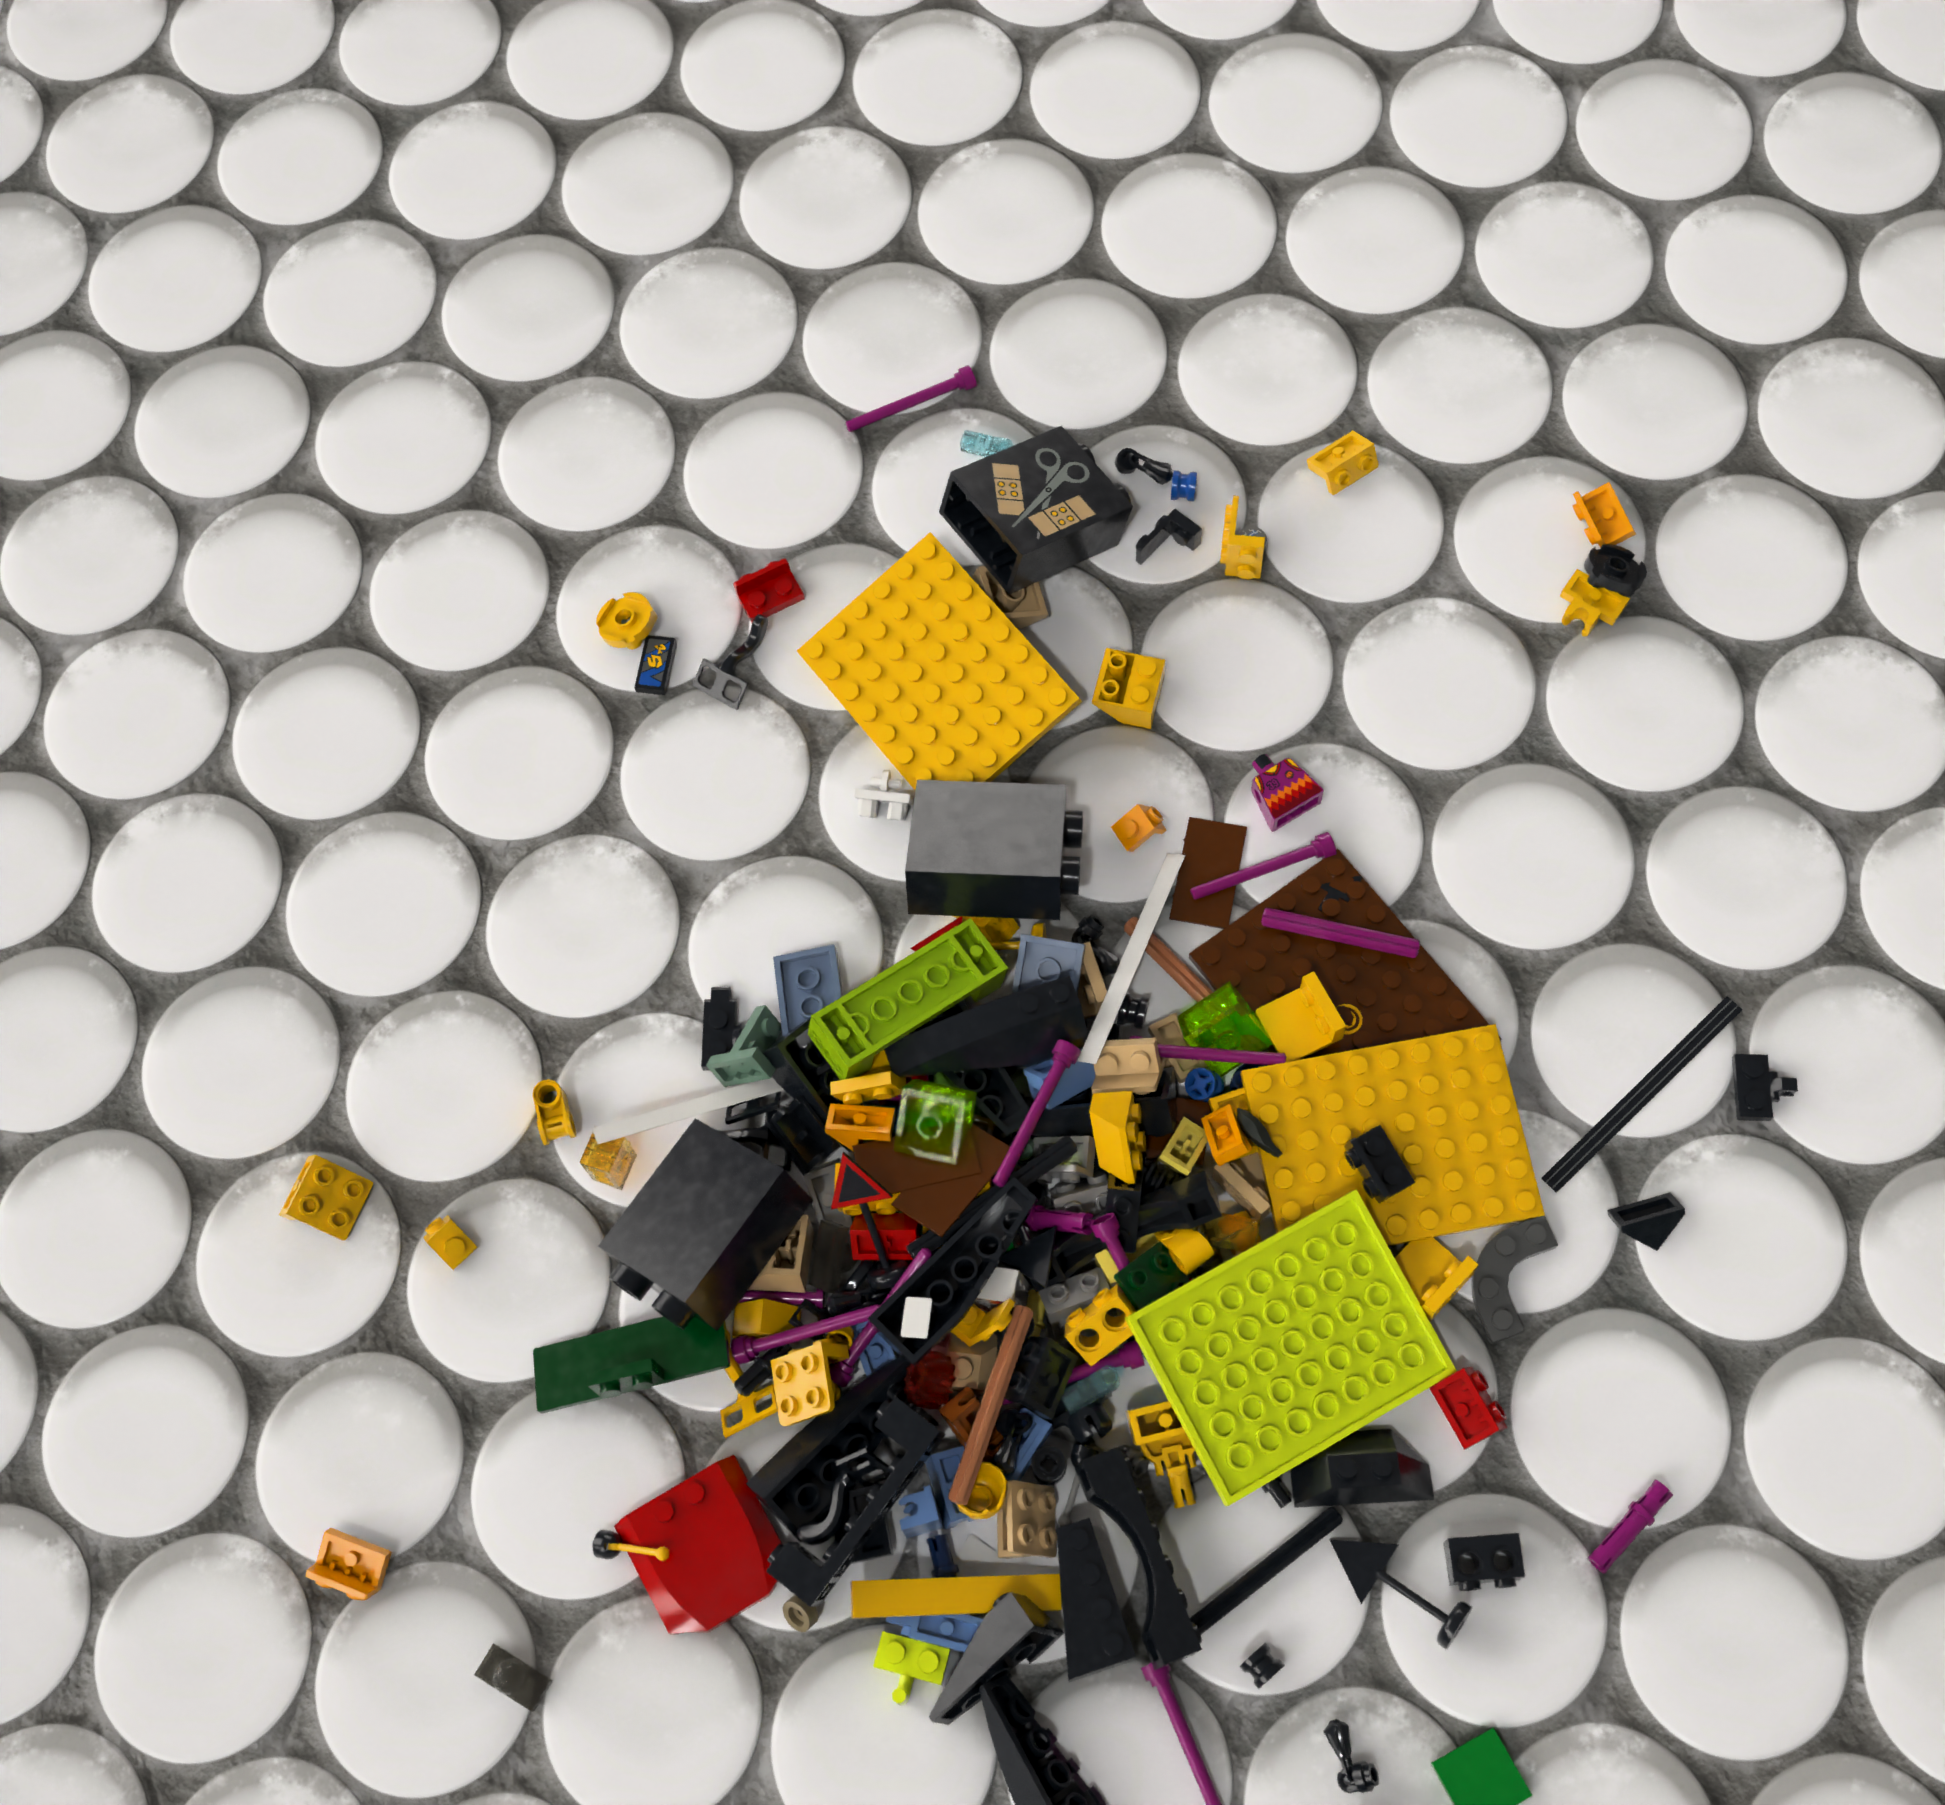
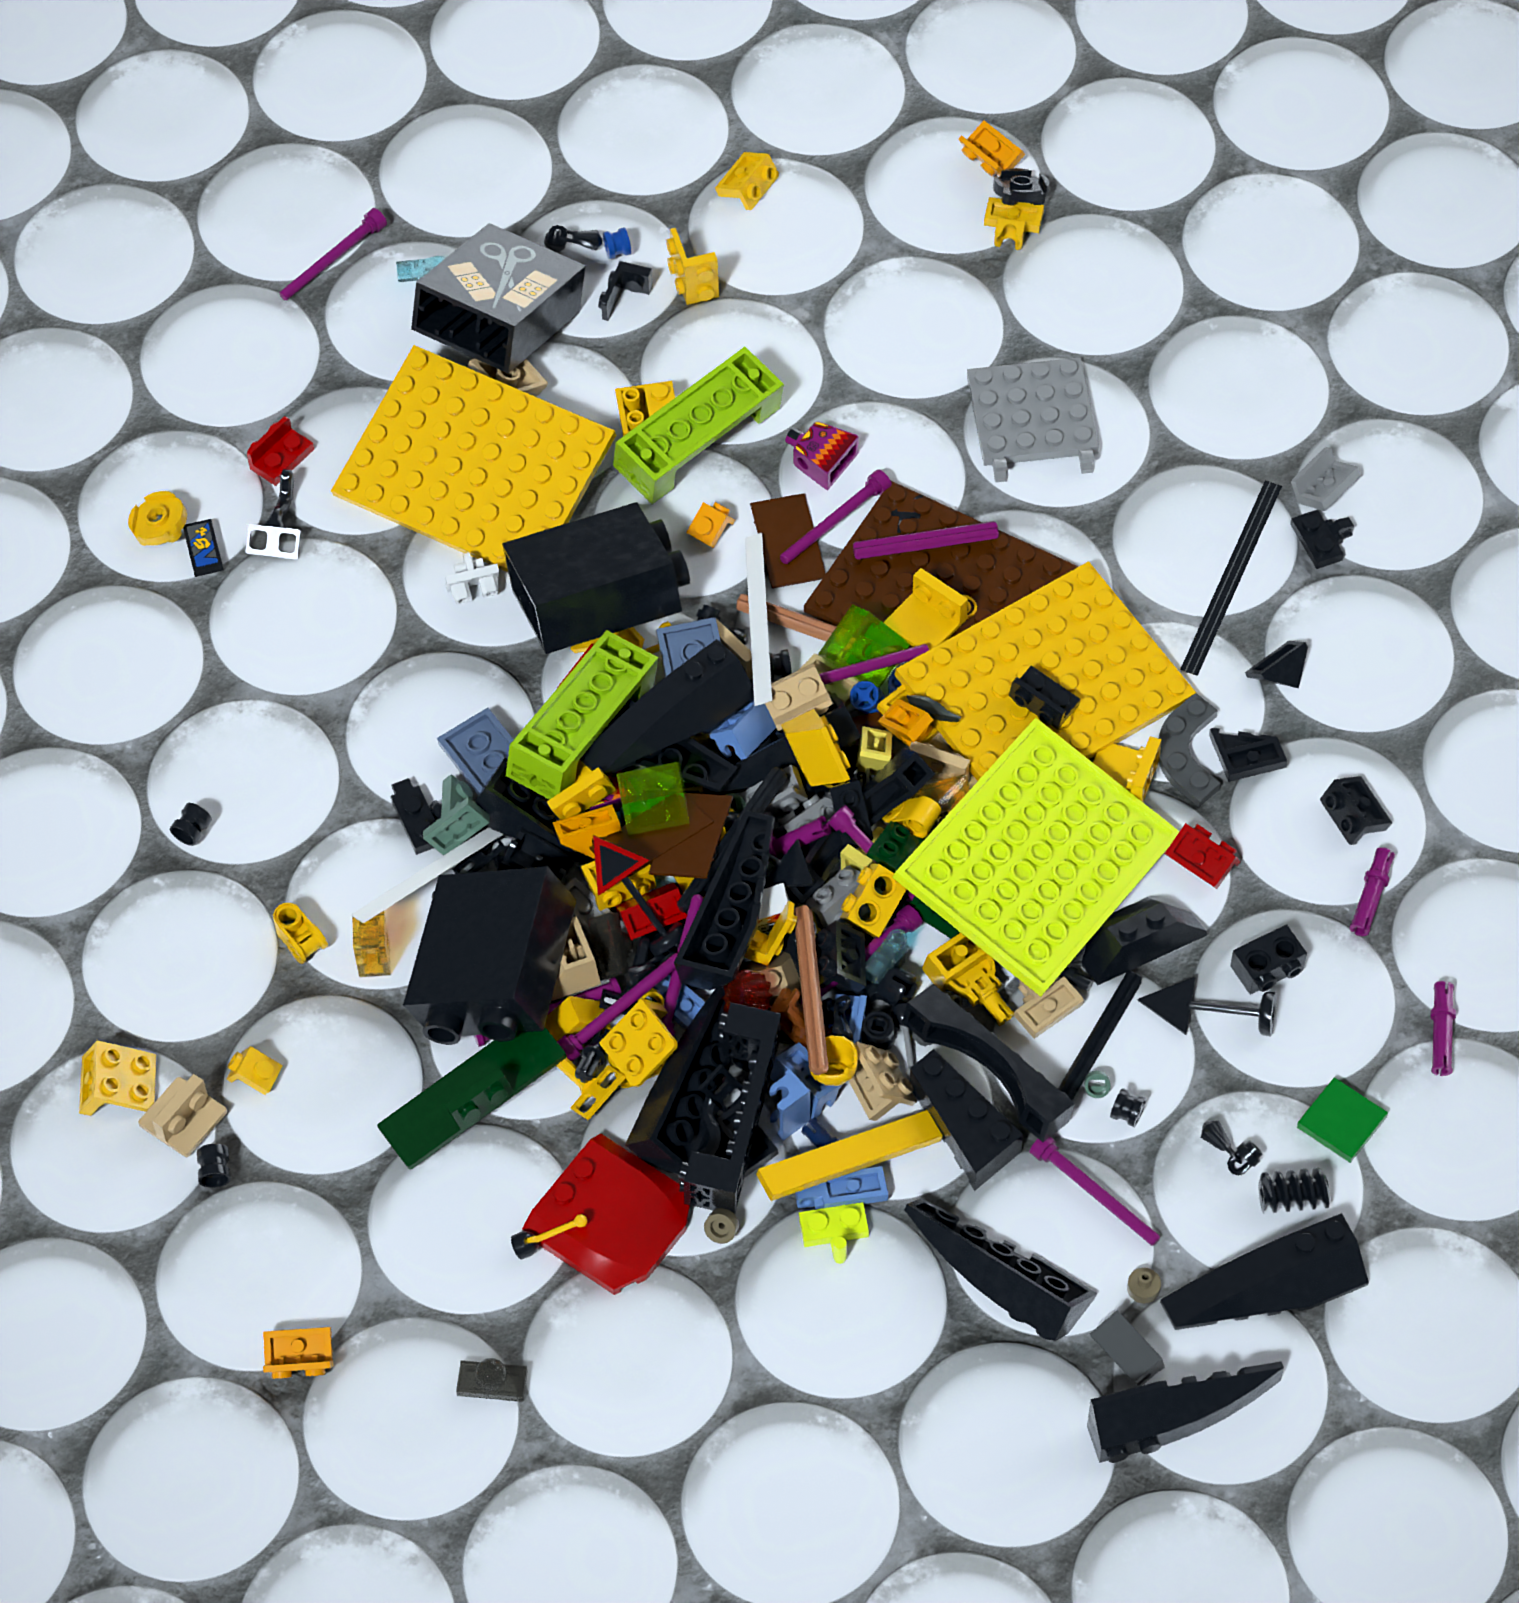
camera: 30 degrees left, 10 degrees down
white sticker [901,1297,932,1338] -> none
wedge [929,1592,1064,1725] -> none
white sticker [956,1534,1004,1576] -> none
magenta piece [993,1039,1081,1187] -> none
none -> tan bracket [138,1074,227,1157]
none -> black wheel [169,803,212,846]
none -> black wheel [197,1144,231,1188]
none -> lime plate [613,346,784,504]
none -> light grey plate [967,358,1099,483]
none -> tan hinge [1014,977,1084,1039]
none -> sand green hinge [1084,1070,1111,1098]
none -> black wing [1209,728,1287,782]
none -> light grey bracket [1291,447,1361,511]
none -> black bracket [1320,776,1392,845]
none -> magenta pin [1430,981,1456,1076]

